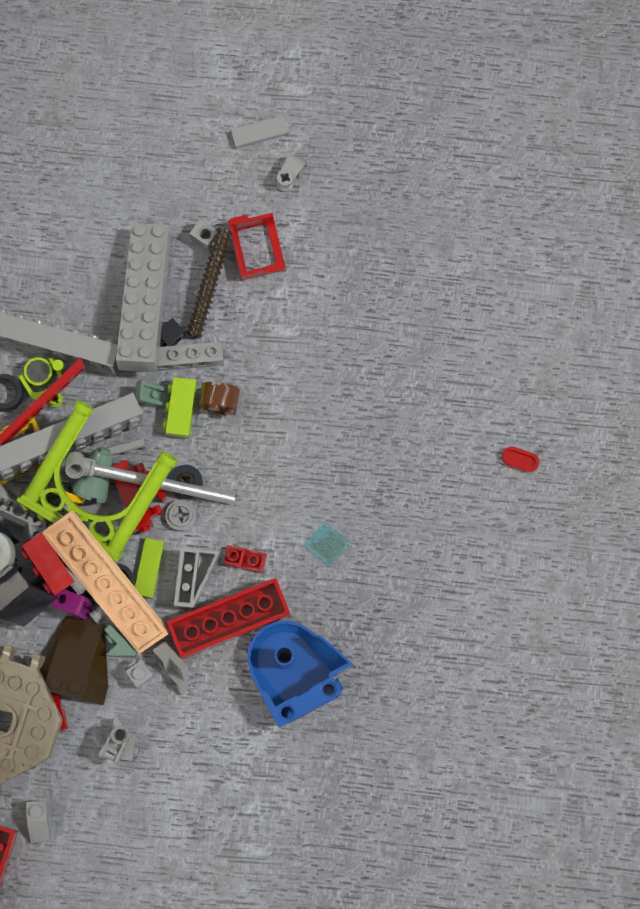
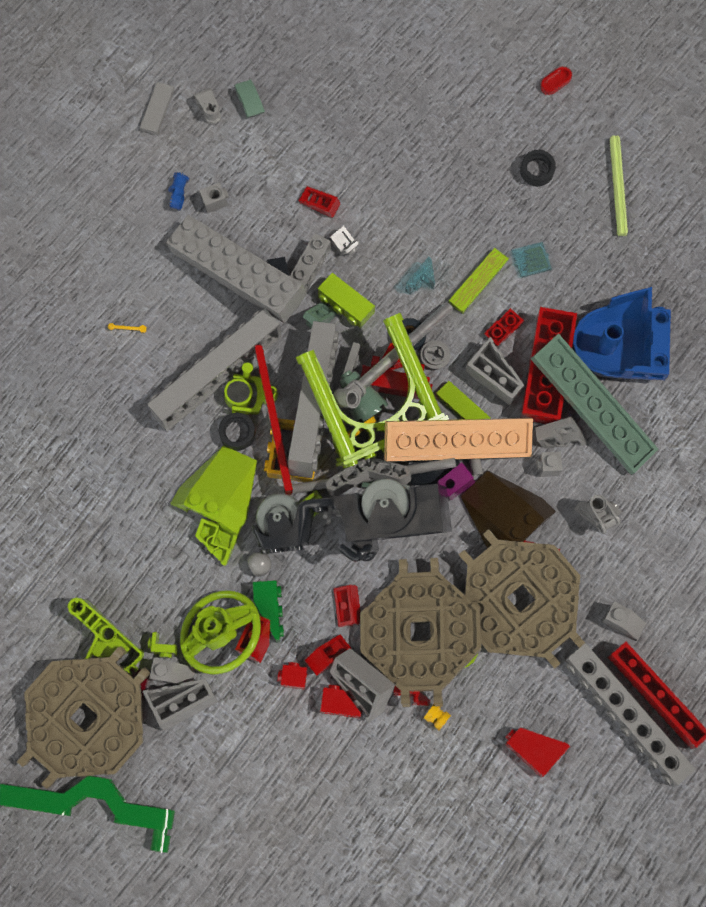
camera: 55 degrees left, 5 degrees down
red brick [20,532,75,595] -> none
sand green slope [104,625,138,657] -> none
dark brown piece [186,227,233,338] -> none
reddish brown brick [199,382,240,417] -> none
red piece [228,213,286,281] -> none
none -> yellow hinge [108,323,147,333]
none -> blue connector [168,172,190,210]
none -> sand green slope [234,80,265,118]
none -> red slope [299,186,340,218]
none -> bracket [328,226,360,255]
none -> clear light blue slope [405,257,435,295]
none -> lime tile [448,248,509,314]
none -> black tyre [520,150,556,186]
none -> sand green plate [531,334,659,475]
none -> yellowish green axle [610,135,628,236]

